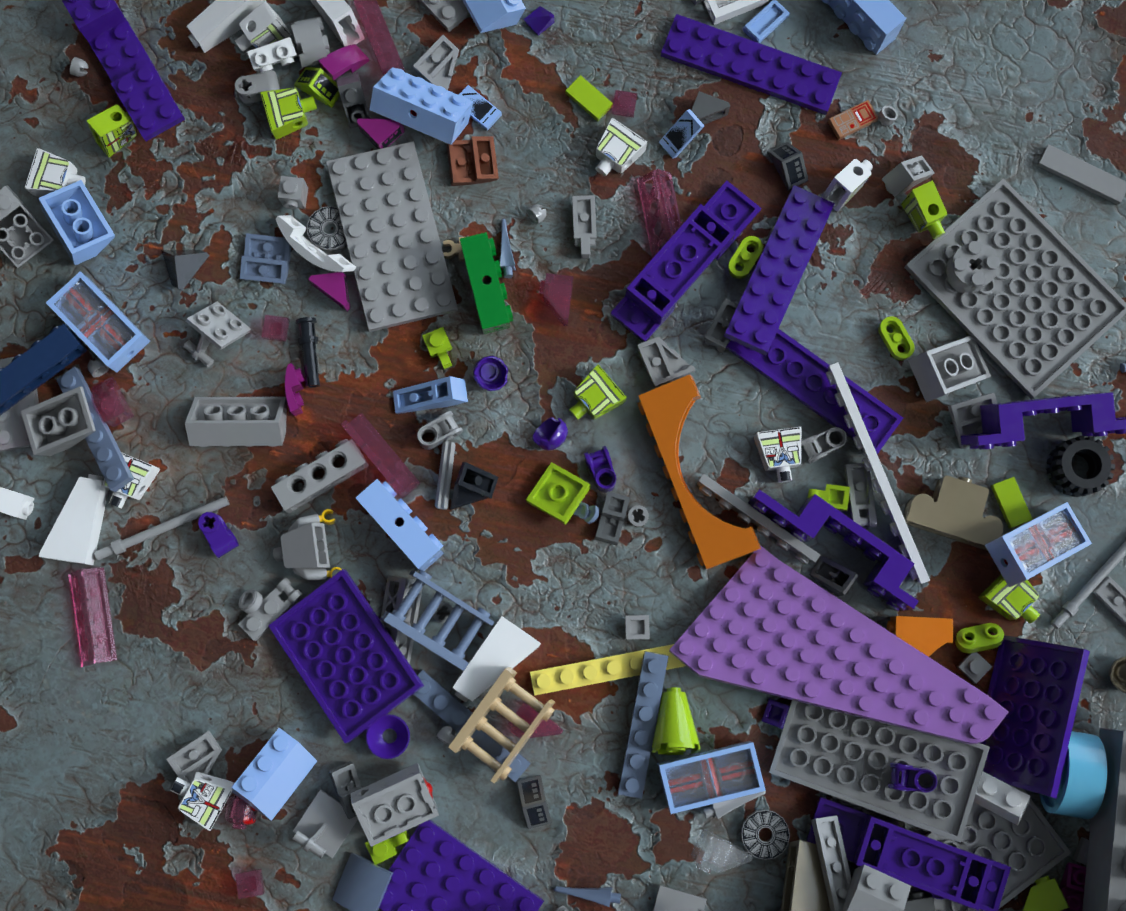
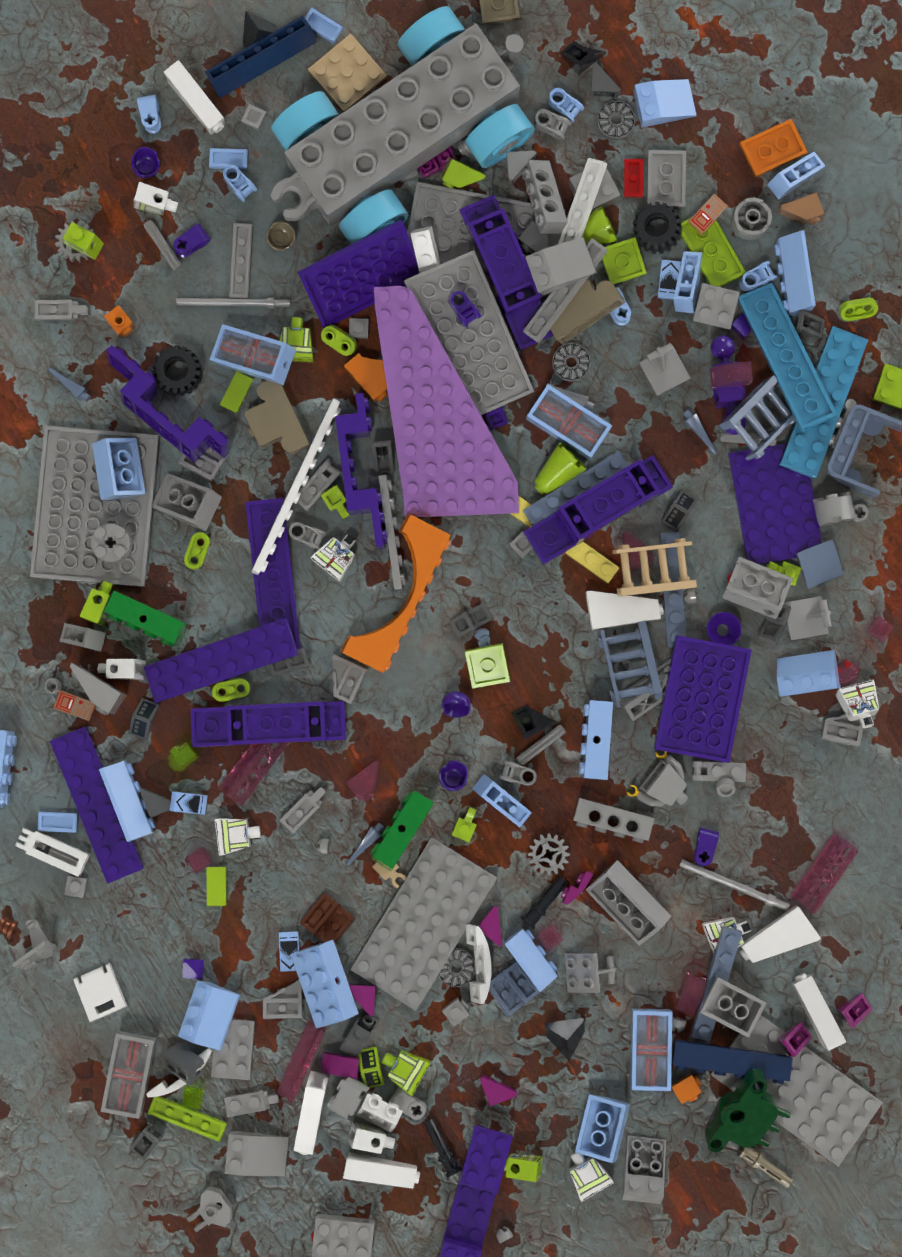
camera: 130 degrees left, 5 degrees up
clear pink fence [341,413,421,498] -> none
lime torso [569,364,627,420] -> none
dark purple piece [583,446,616,493] -> none
light grey bush [628,505,649,527] -> none
clear slope [691,828,753,874] -> none
none -> light grey slope [70,663,127,715]
none -> light blue slope [92,438,145,500]
none -> light blue slope [99,761,155,842]
none -> green brick [104,591,189,647]
none -> clear neon green brick [167,742,200,772]
none -> black pin [423,1117,462,1178]
none -> magenta slope [480,1074,517,1106]
none -> light blue slope [504,928,558,992]
none -> dark purple bracket [523,455,673,565]
none -> light grey gear [528,833,570,876]
none -> orange brick [671,1073,702,1104]

